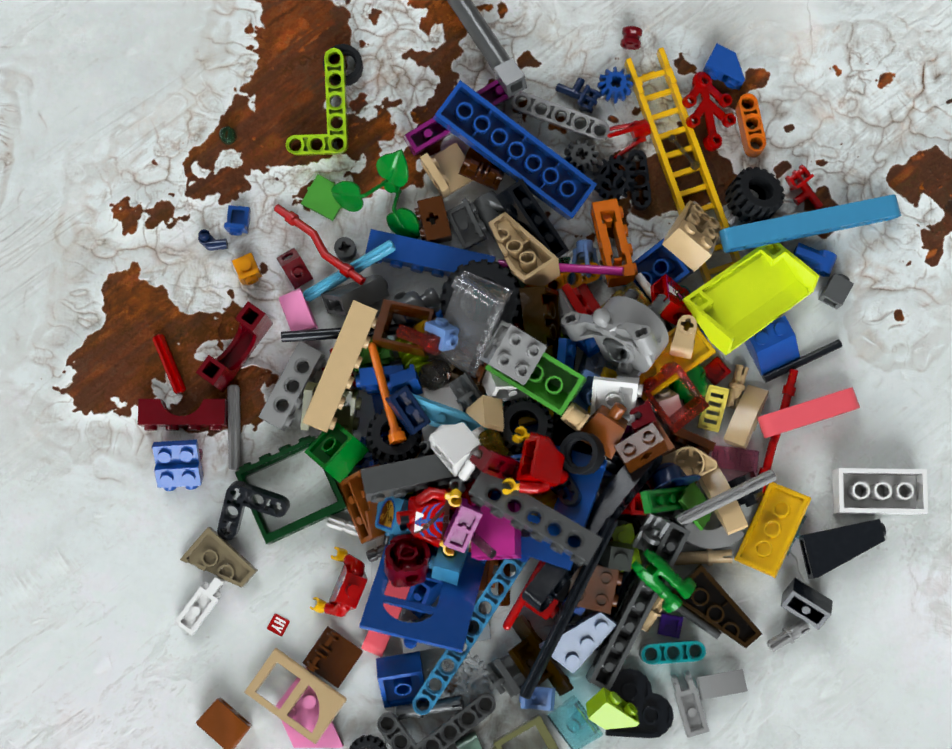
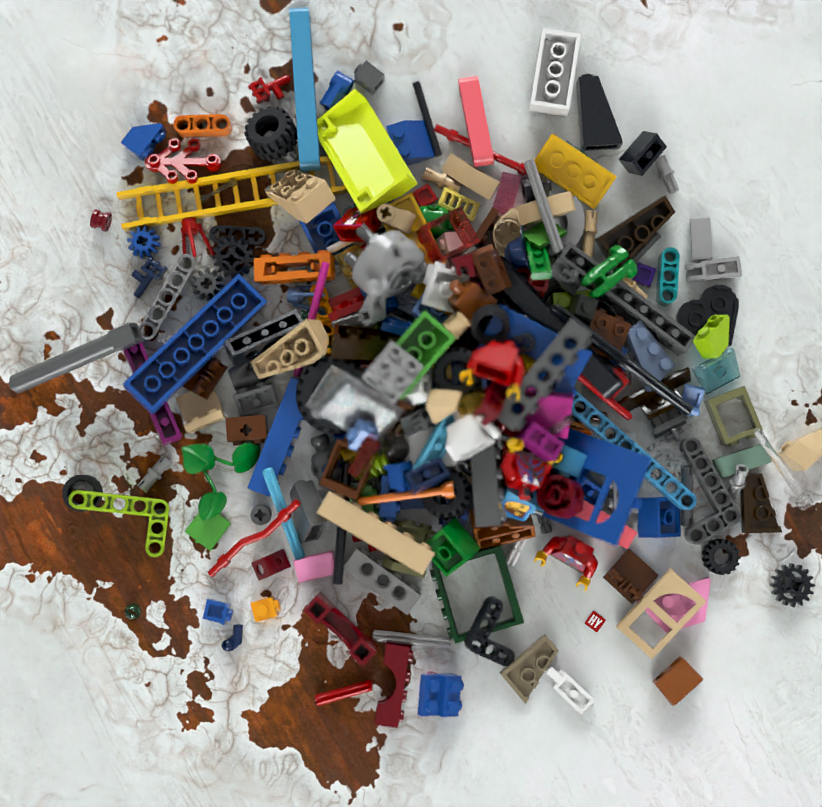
camera: 80 degrees left, 5 degrees up
none -> light grey pin [137,454,172,493]

